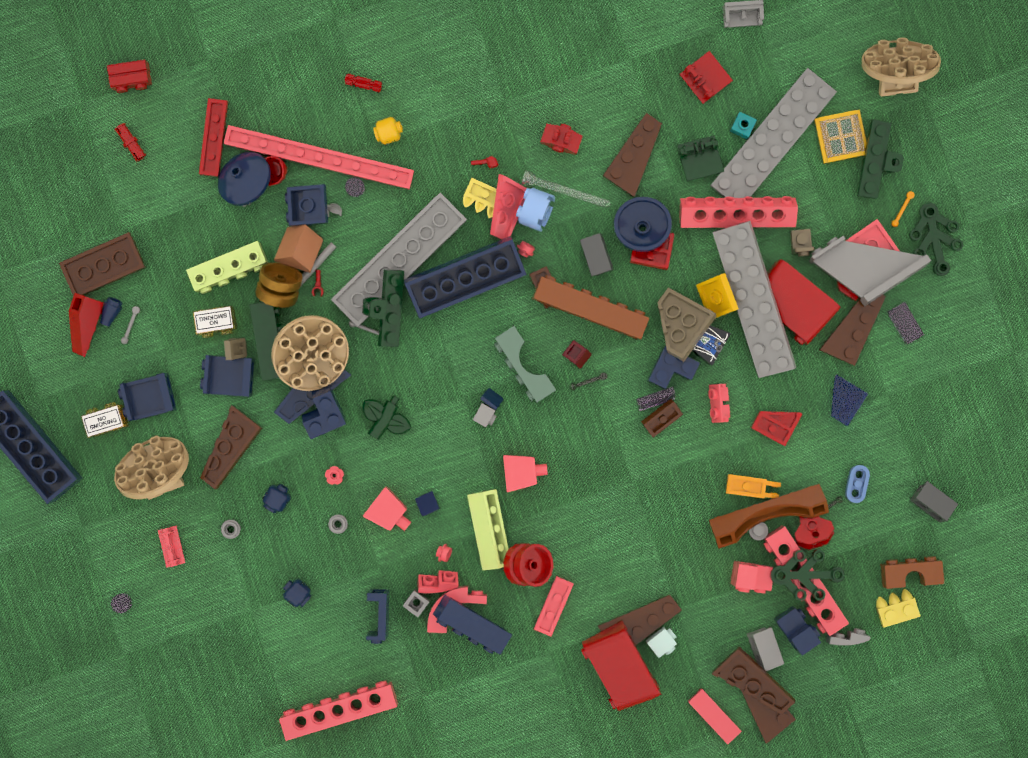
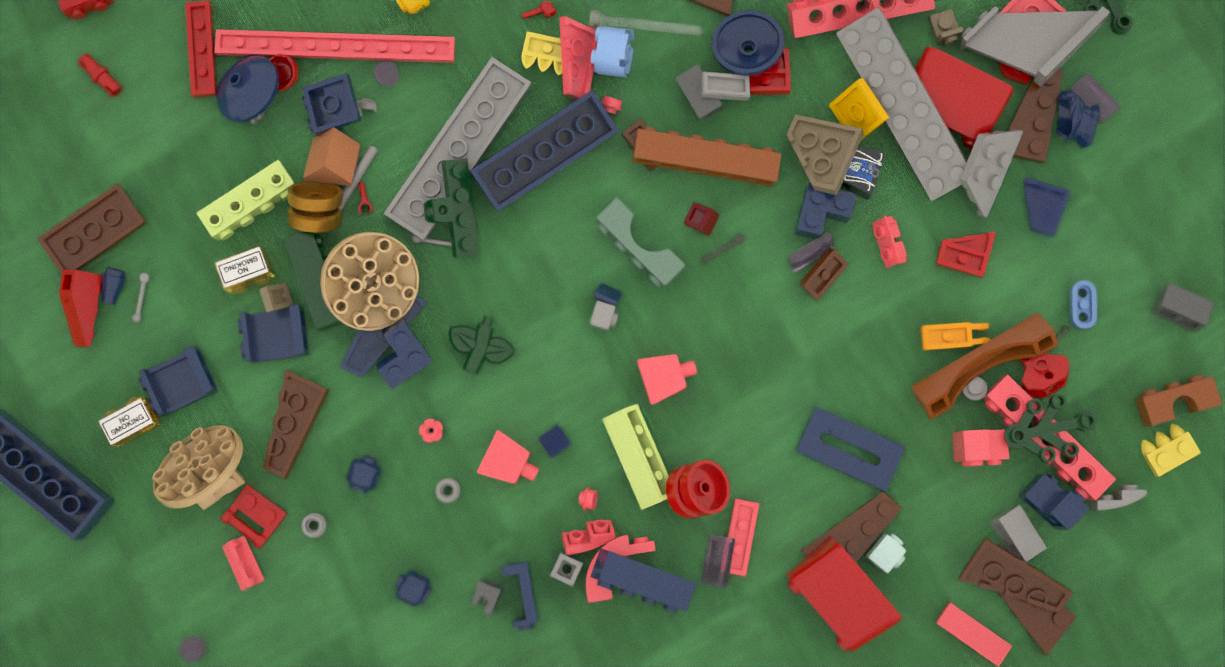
camera: 10 degrees left, 5 degrees down
none -> red plate [220,484,288,550]
none -> dark grey hinge [472,578,504,616]
none -> light grey tile [700,72,750,101]
none -> tile [701,534,735,588]
none -> dark blue piece [795,407,906,492]
none -> light grey wing [960,129,1023,218]
none -> dark blue piece [1055,90,1100,150]

